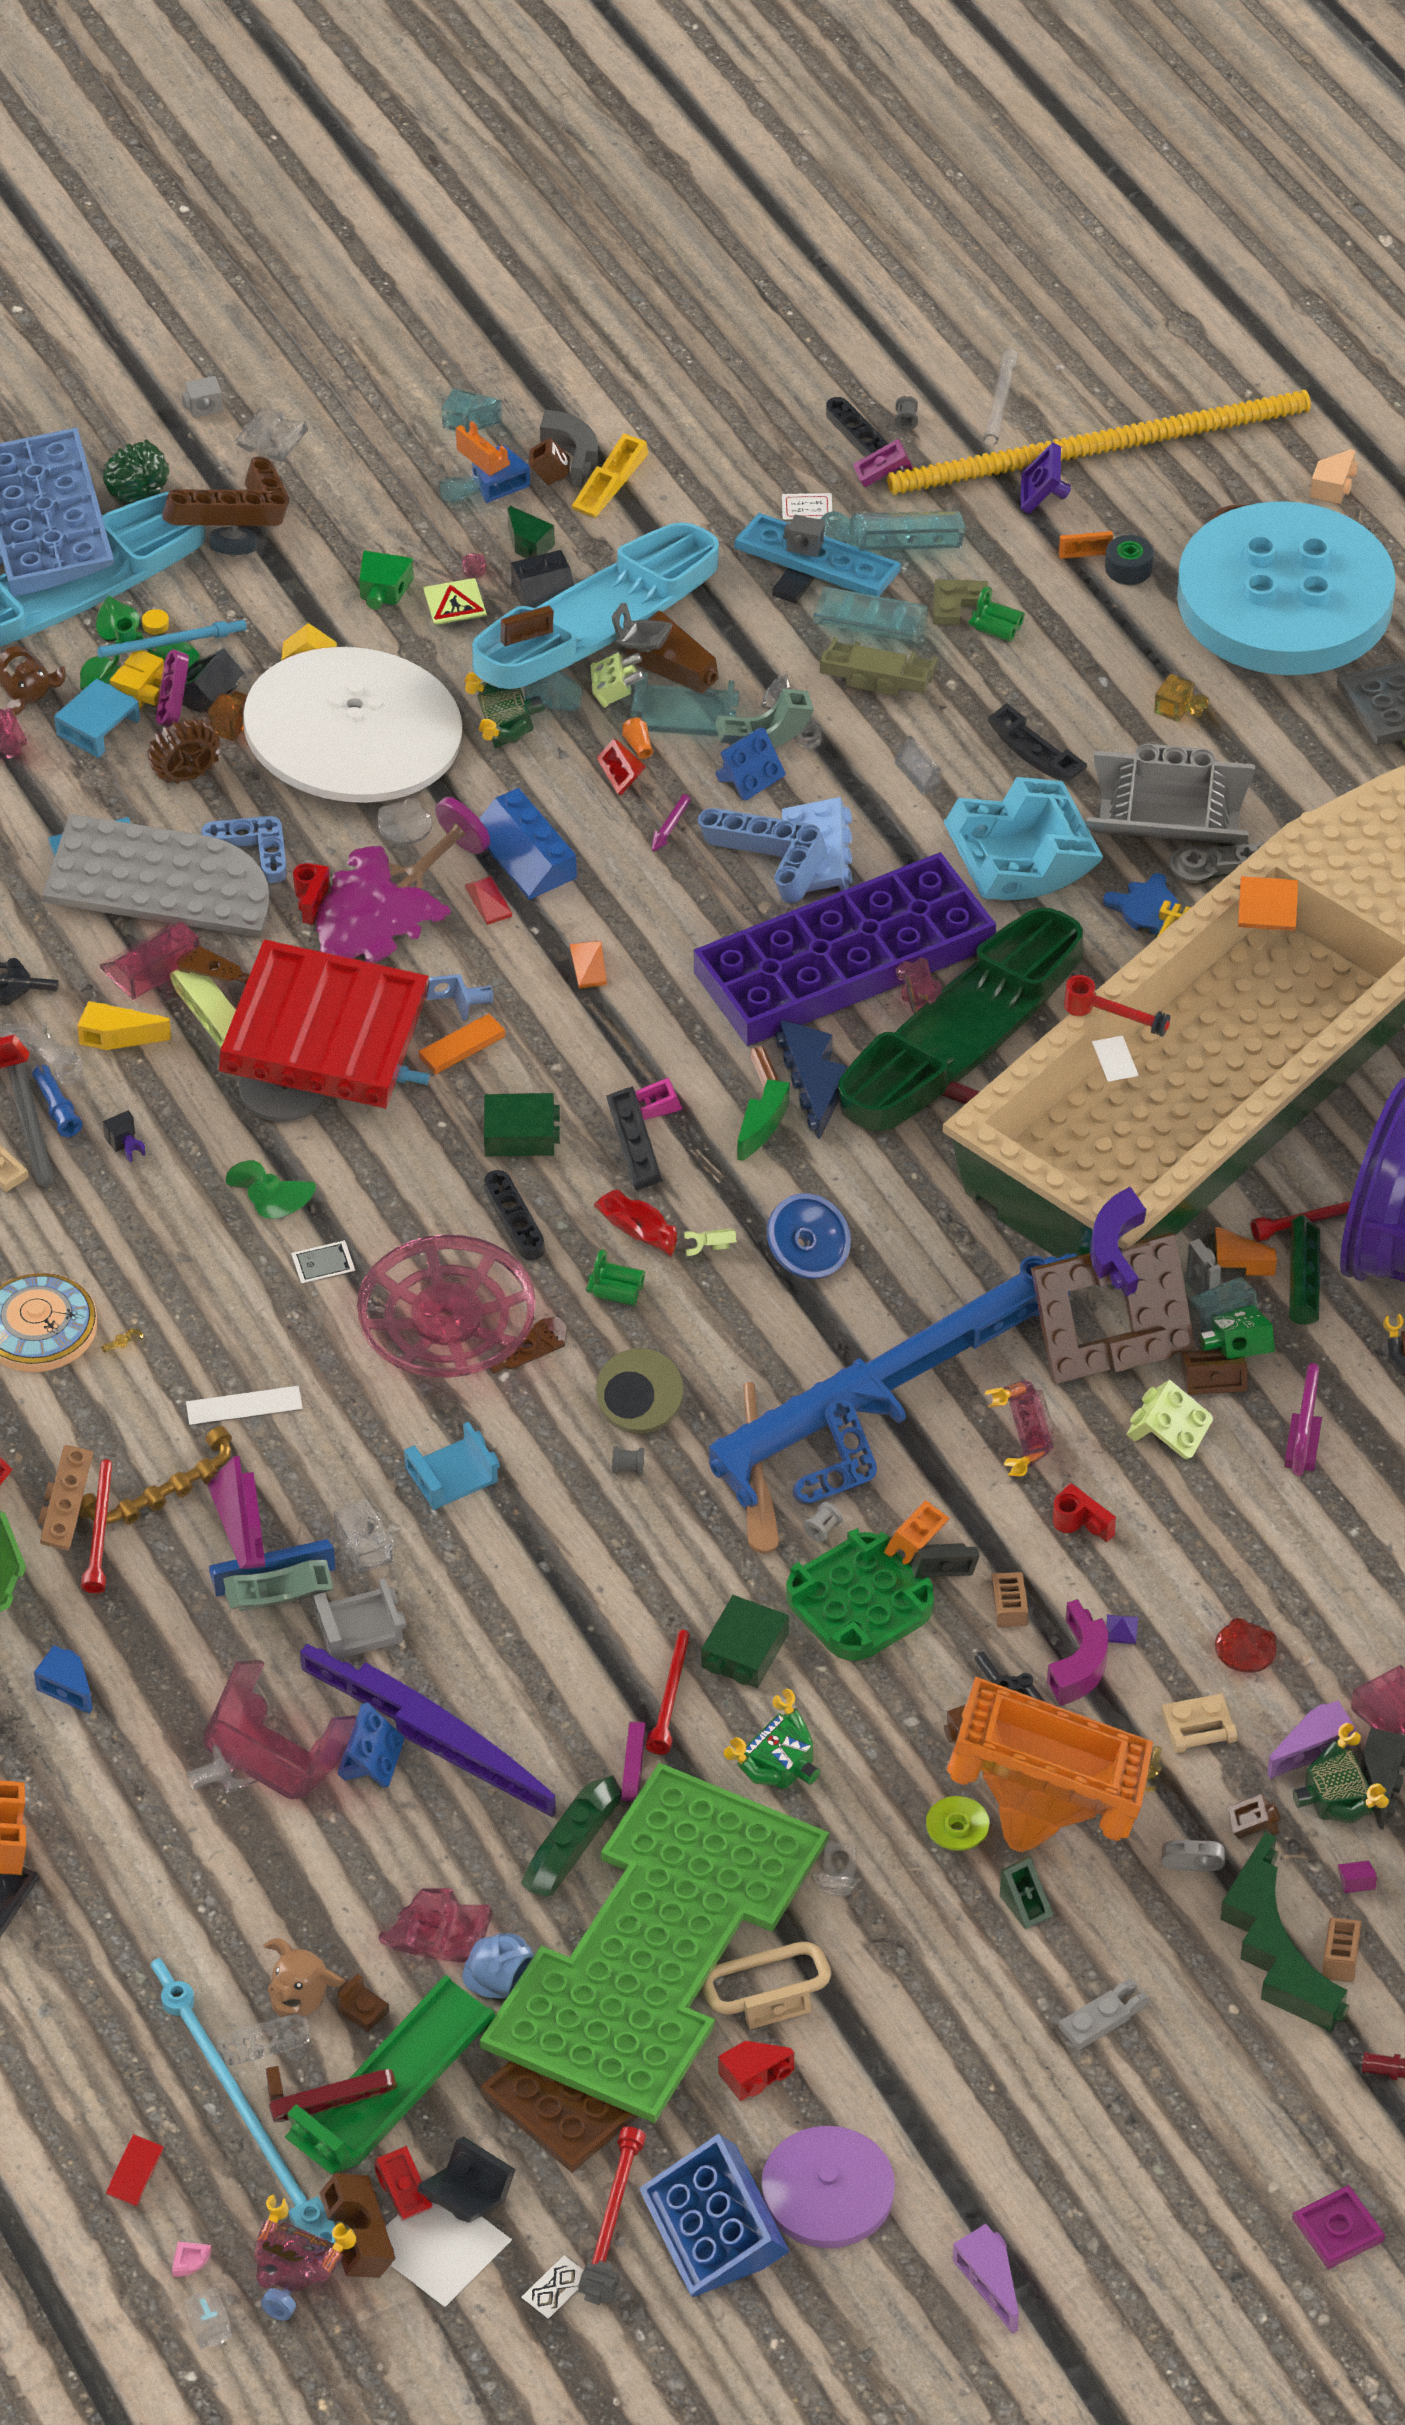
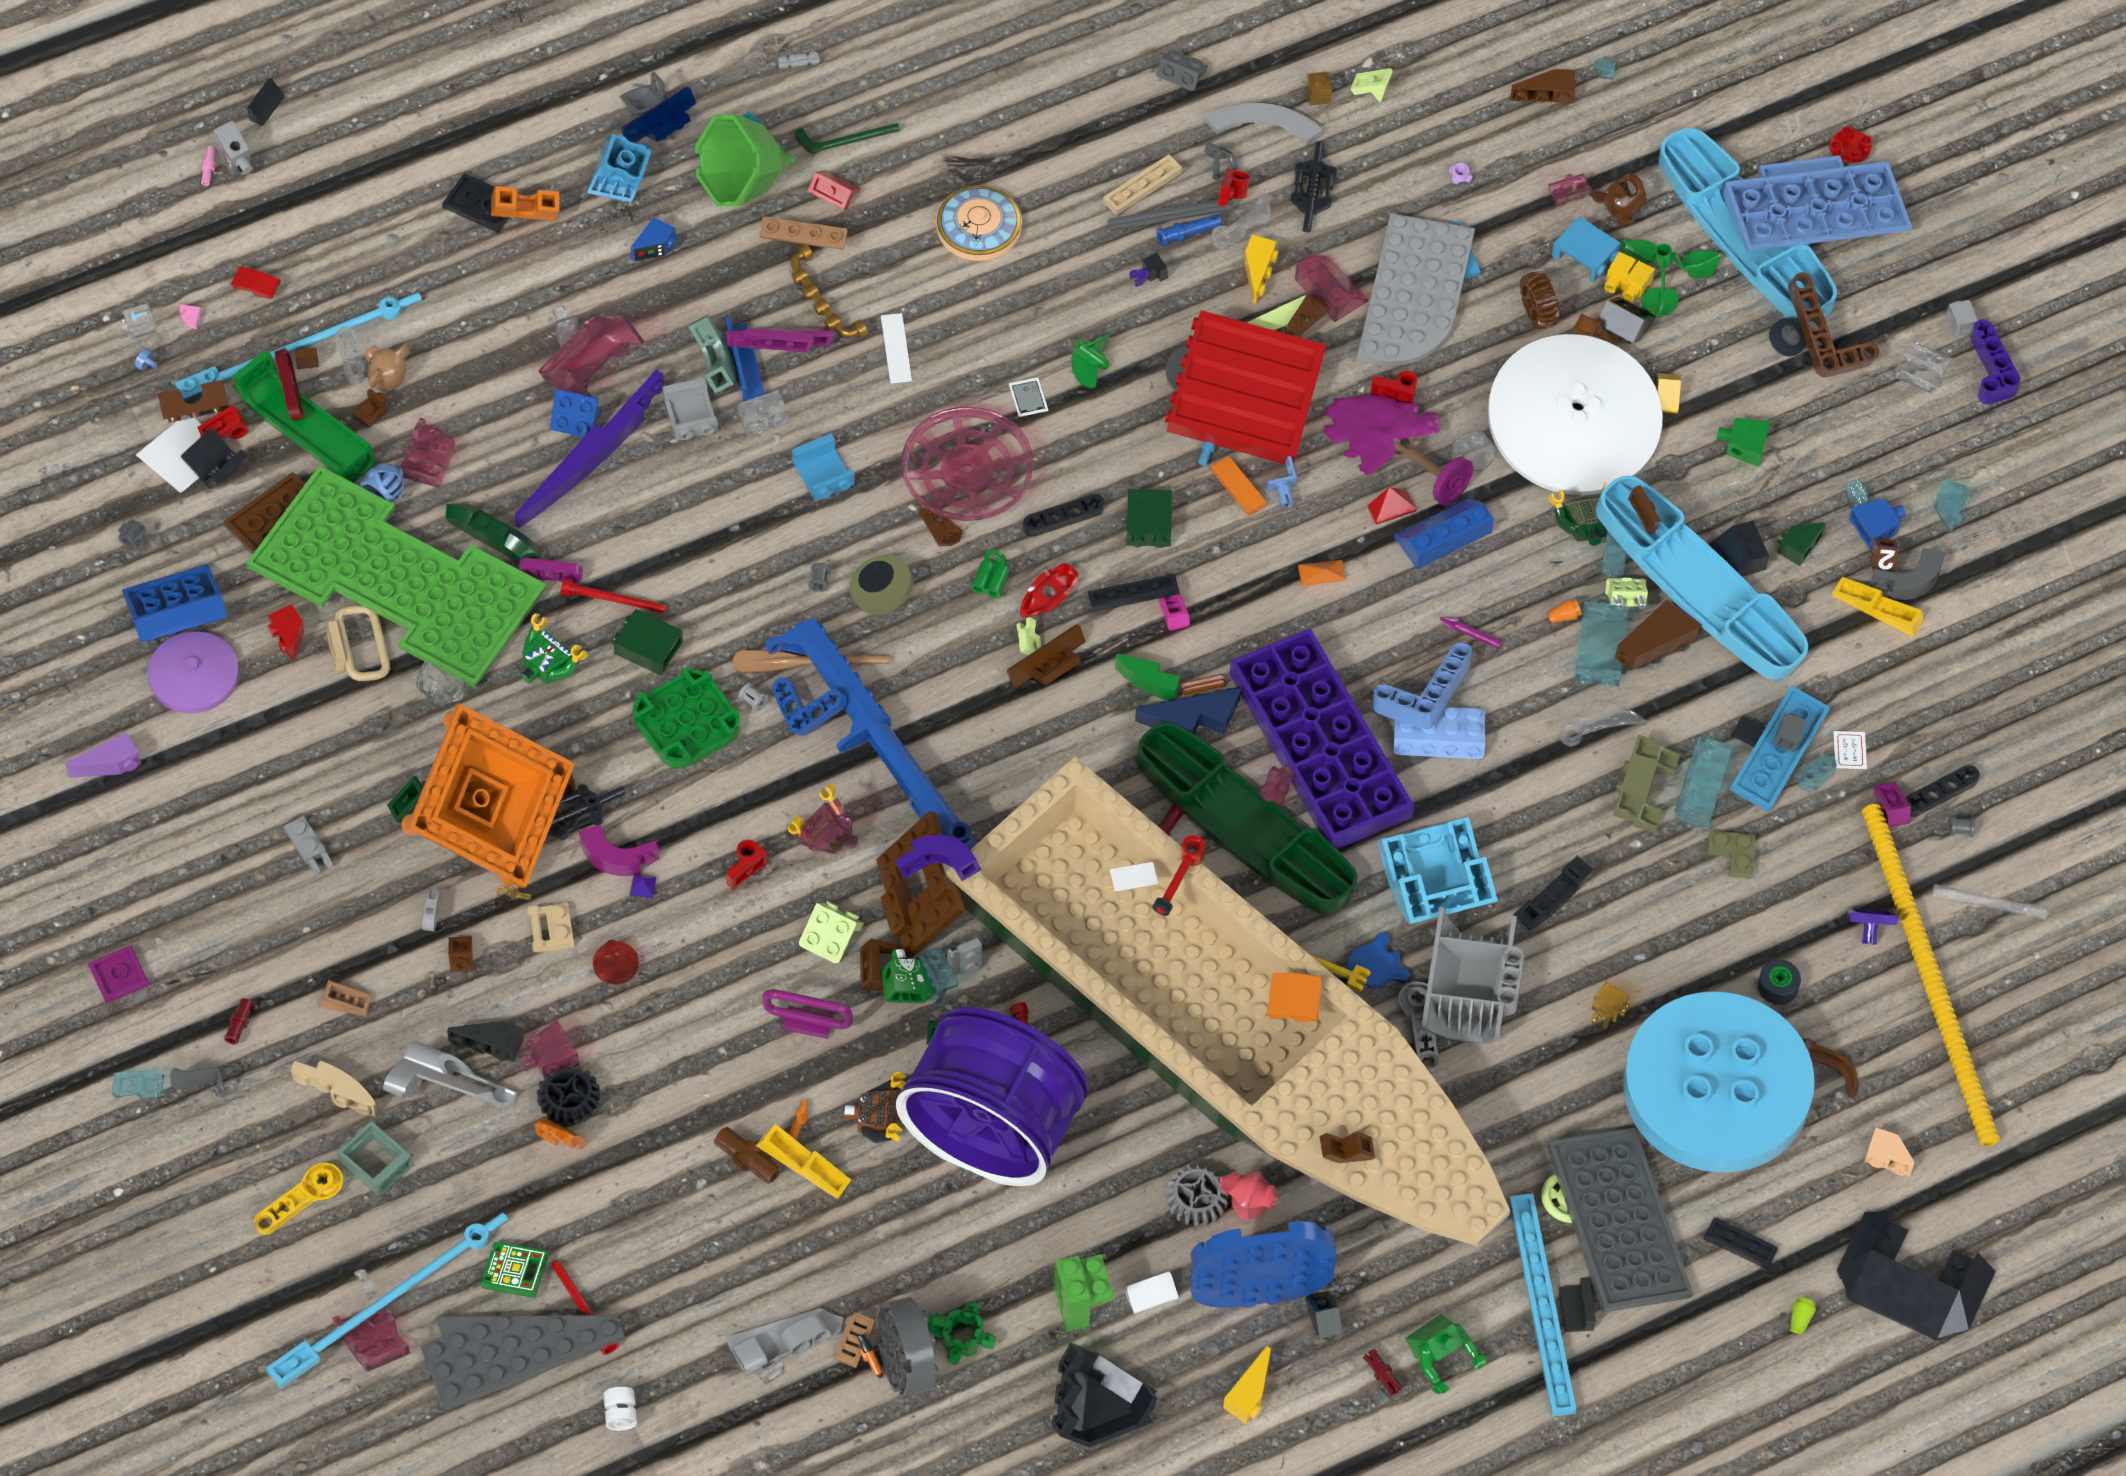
camera: 90 degrees right, 10 degrees up
red piece [81,1459,112,1594] -> none
dark azure bar [97,620,247,658] -> none
clear yellow hand [101,1329,143,1353] -> none
dark green hair [103,439,170,504] -> none
yellow tile [142,609,169,635] -> none
magenta beam [156,649,189,727] -> none
medium blue beam [201,816,287,883] -> none
clear pink torso [254,2195,356,2292] -> none
yellowish green piece [423,578,487,625] -> none
orange hinge [456,421,510,476] -> none
clear pink bush [462,553,486,578] -> none
white sticker [521,2255,584,2319] -> none
red piece [591,2127,646,2264] -> none
red slope [597,739,646,795] -> none
dark grey piece [612,603,673,652] -> none
sand green arch [715,689,814,748] -> none
blue bracket [715,727,786,800] -> none
blue dish [767,1193,851,1279] -> none
clear light blue brick [850,511,966,551] -> none
orange hinge [884,1500,950,1564] -> none
clear slope [894,736,941,795] -> none
pearl dark grey panel [910,1543,980,1578] -> none
green piece [968,586,1025,642] -> none
medium nougat slope [991,1572,1028,1627] -> none
orange slope [1059,531,1113,559] -> none
orange slope [1214,1227,1277,1276] -> none
dark green arch [1220,1832,1350,2032] -> none
medium lavender slope [1267,1700,1356,1779] -> none
dark green torso [1292,1723,1389,1824] -> none
magenta slope [1337,1860,1377,1893] -> none
none -> reddish brown bracket [1007,624,1085,688]
none -> dark purple beam [1970,319,2020,404]

